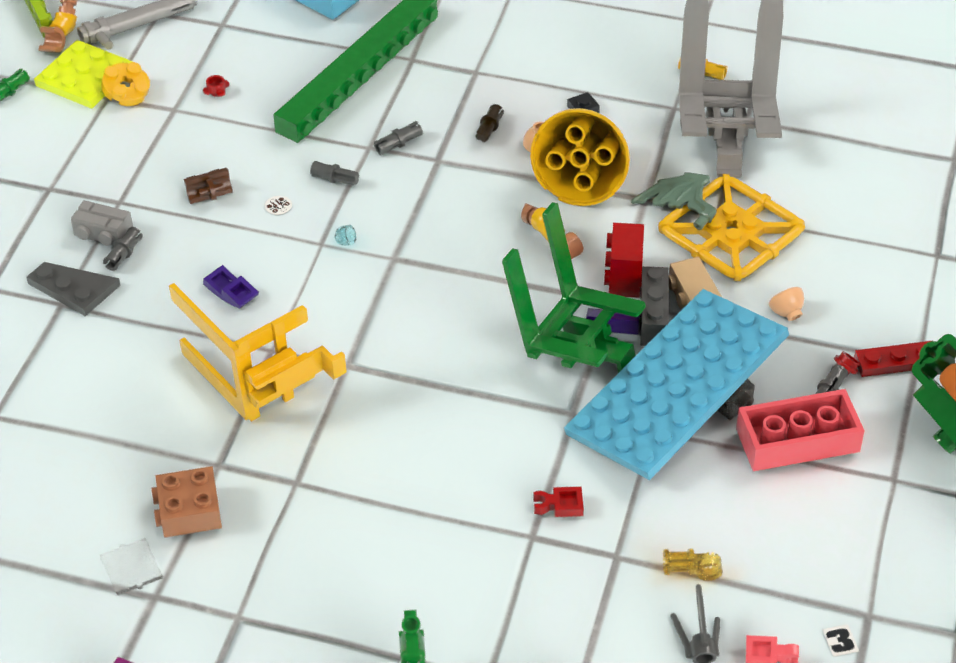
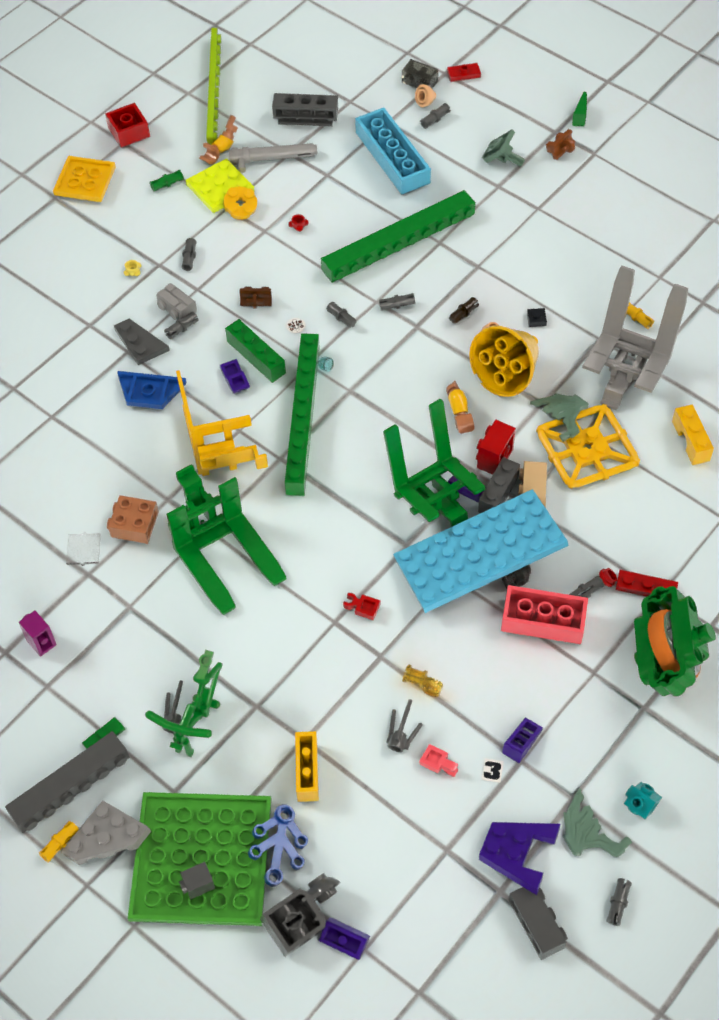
camera: 25 degrees right, 10 degrees up
light nougat brick [768,287,804,321] -> none
none -> blue wing [117,371,187,409]
none -> light yellow plate [123,260,142,276]
none -> green piece [166,464,286,615]
none -> dark grey pin [182,238,197,271]
none -> green brick [225,319,286,383]
none -> green brick [284,333,320,496]
none -> dark purple slope [502,717,543,763]
none -> yellow arch [672,404,714,465]

